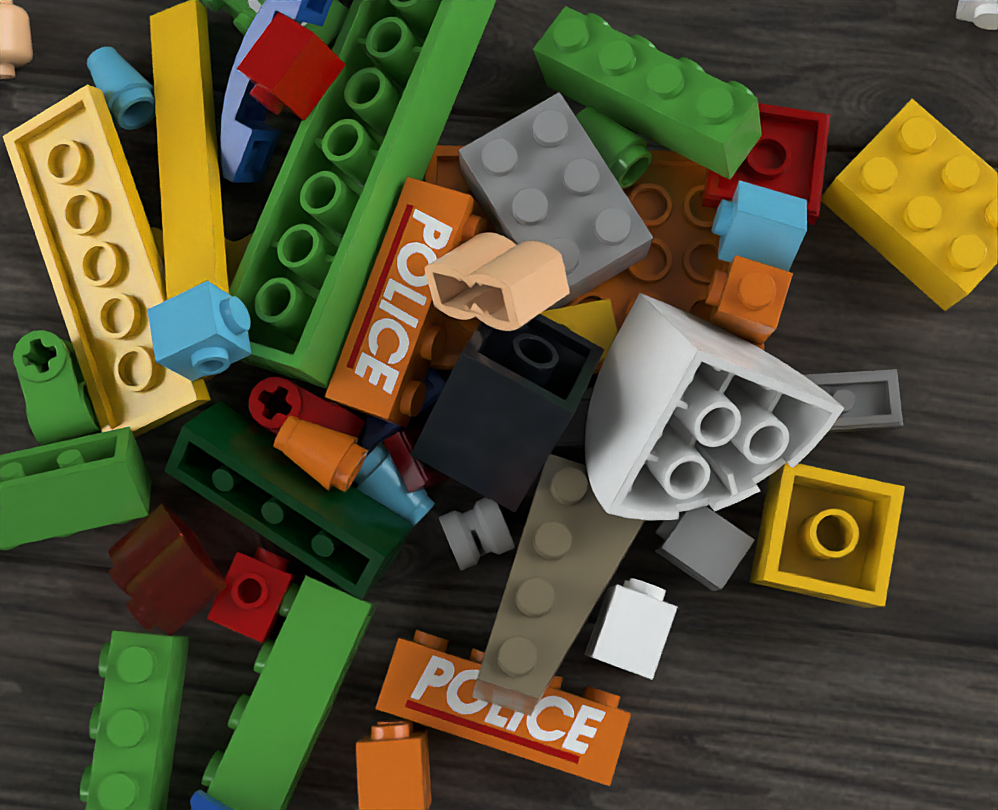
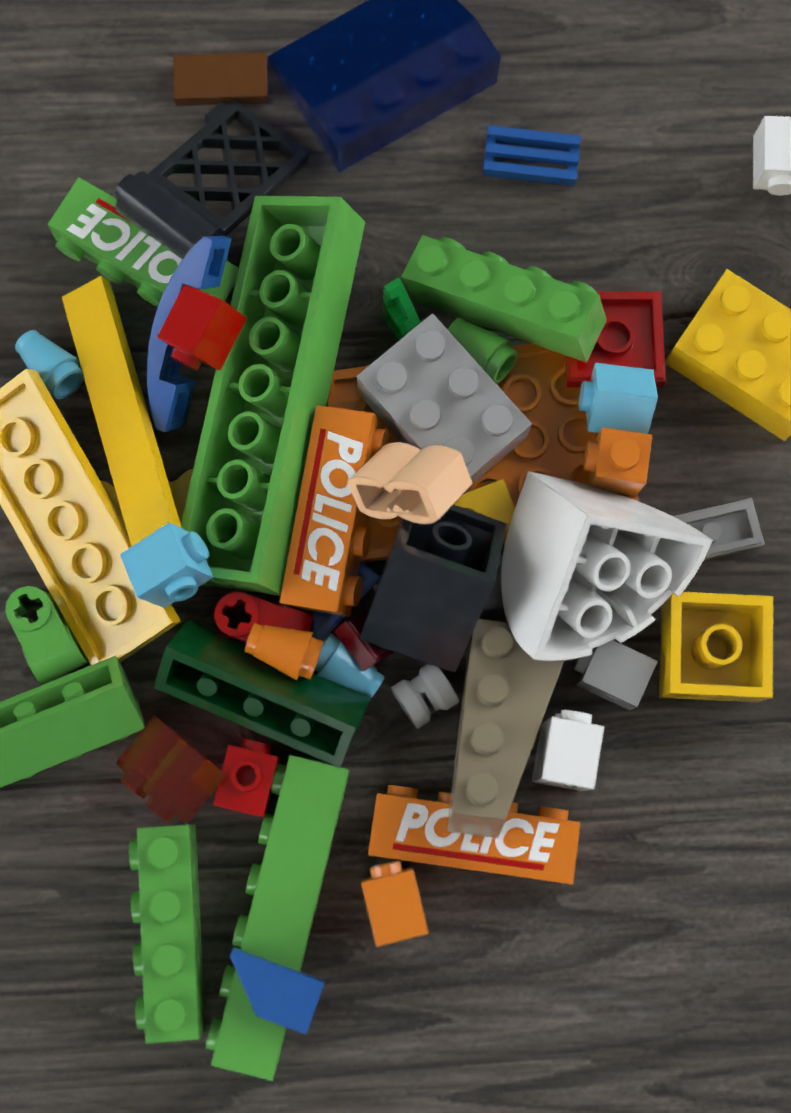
camera: 15 degrees left, 0 degrees up
none -> green tile [383,277,421,341]

